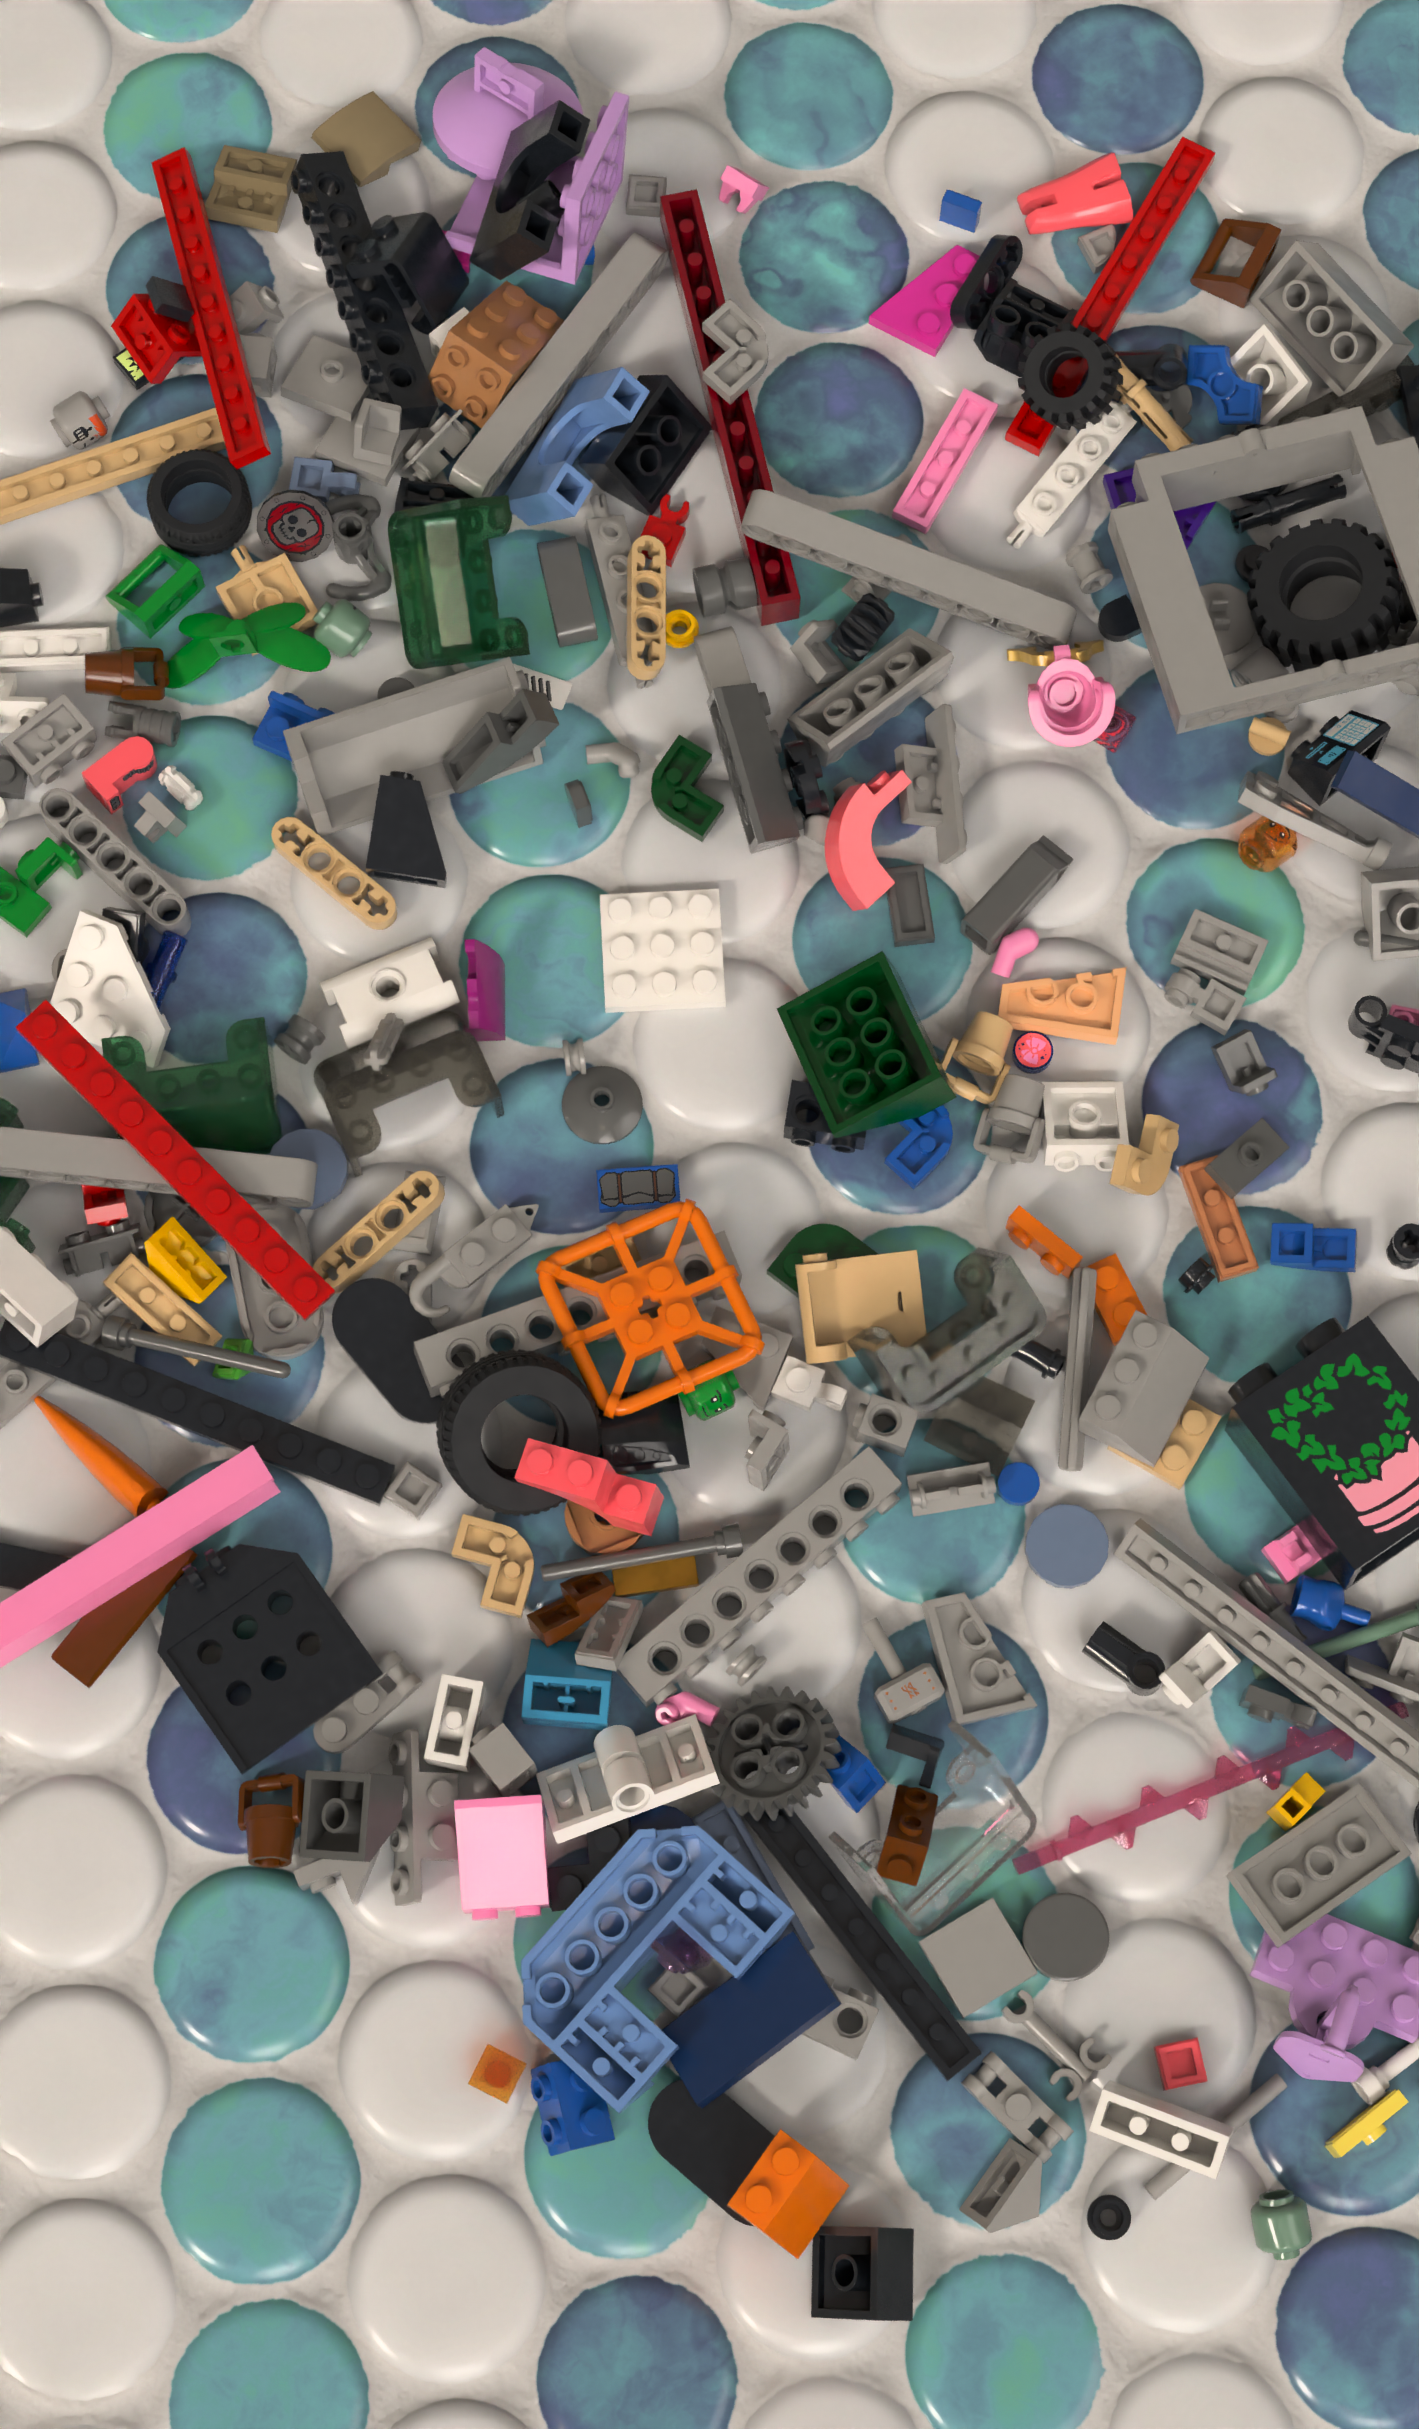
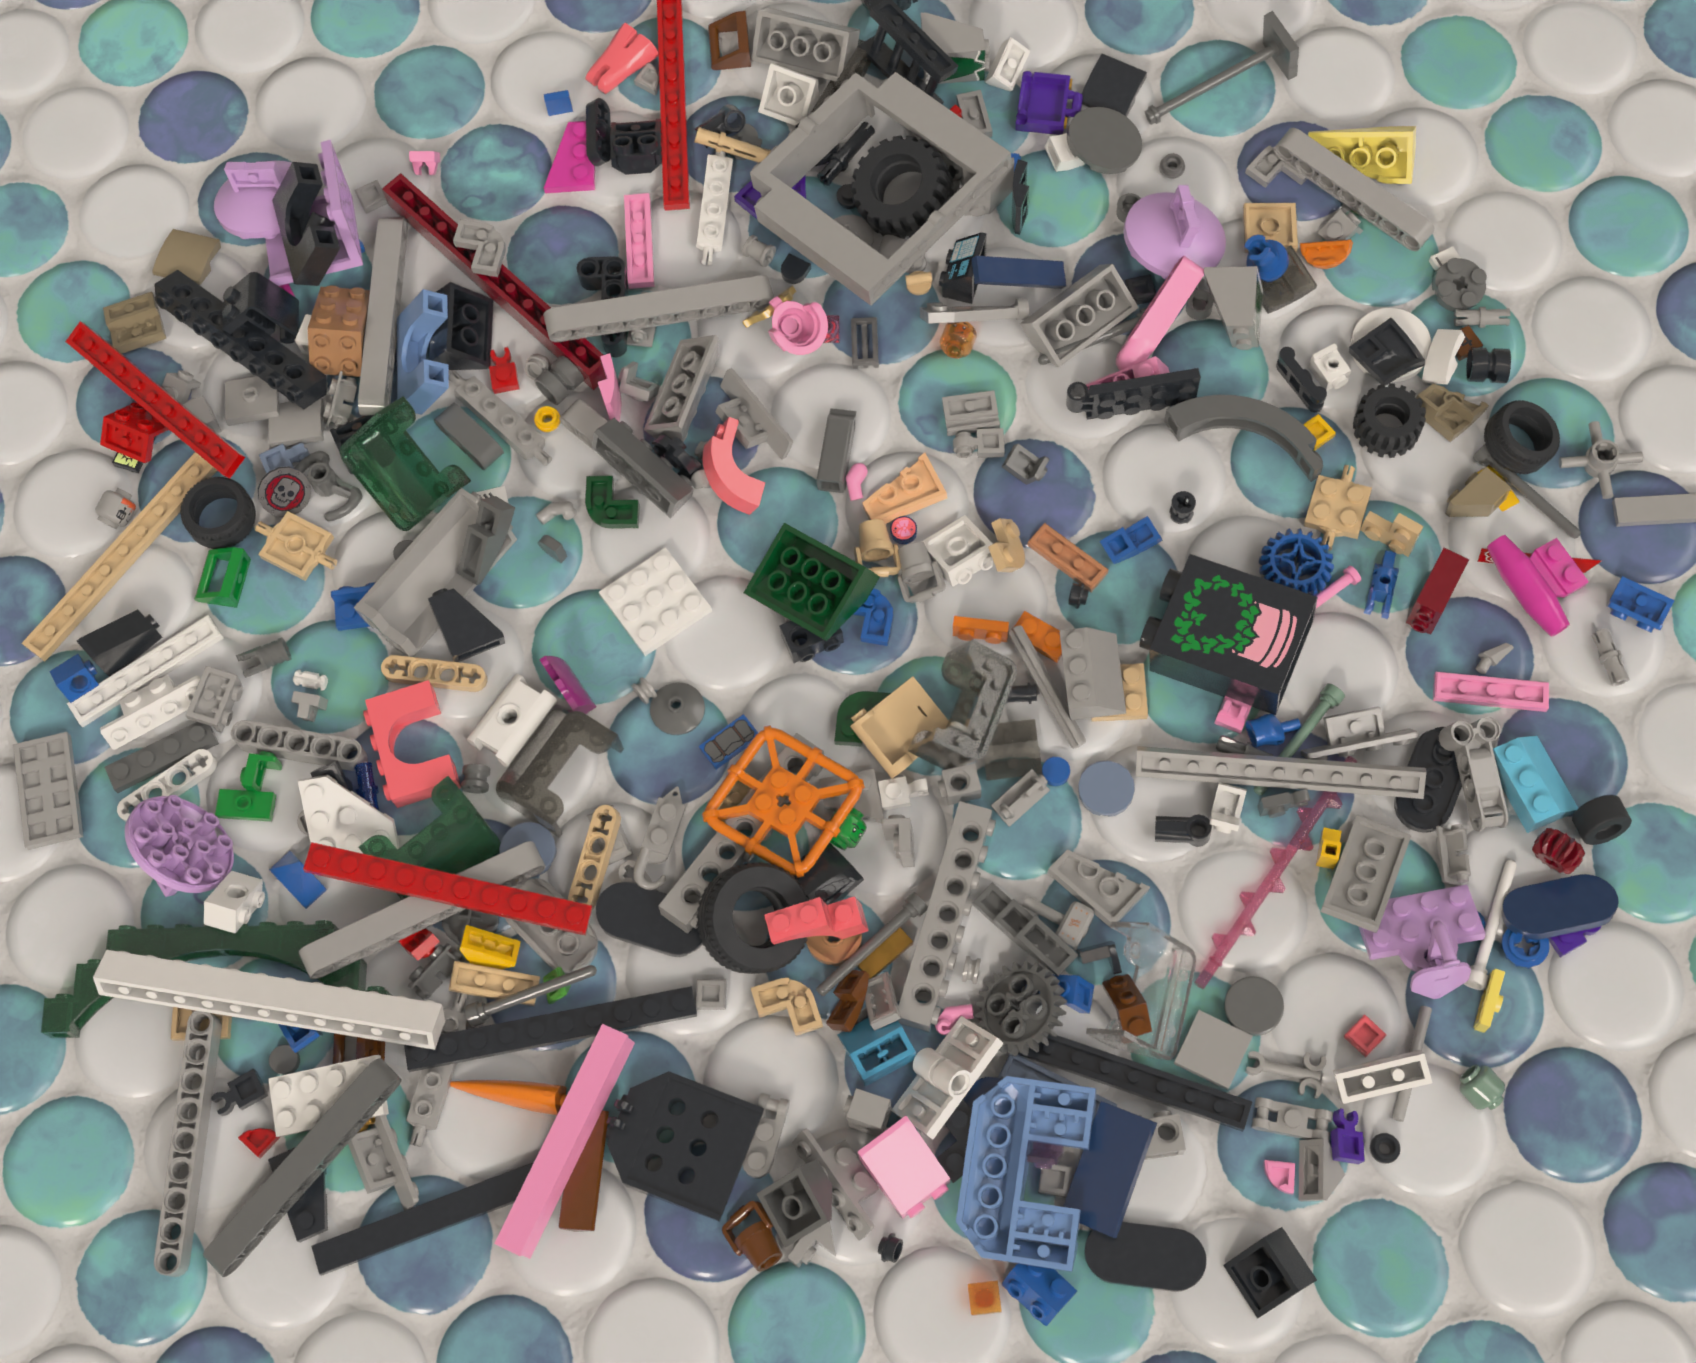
camera: 25 degrees left, 5 degrees down
coral leg [82,736,157,815] -> none
reddish brown piece [85,647,170,700] -> none
black tile [146,276,194,322] -> none
green piece [166,603,331,689] -> none
sand green head [312,599,372,658] -> none
light grey panel [353,398,402,466] -> none
light grey axle [364,1013,404,1071] -> none
white brick [424,1674,487,1773] -> none
tan beam [627,535,666,680] -> none
orange slope [727,2129,850,2259] -> none
black gear [831,593,895,662] -> none
dark grey tile [884,864,935,947] -> none
black tyre [1018,324,1123,430] -> none
blue tile [1186,345,1263,425] -> none
dark grey plate [1204,1118,1290,1199] -> none
none -> coral arch [363,680,461,808]
none -> light grey plate [525,354,551,380]
none -> black beam [576,256,628,358]
none -> bright pink slope [598,353,622,421]
none -> flat silver tile [851,317,879,369]
none -> black plate [878,1233,903,1263]
none -> dark grey slope [973,882,1078,977]
none -> bright pink tile [1264,1160,1295,1195]
none -> dark purple plate [1331,1108,1365,1164]

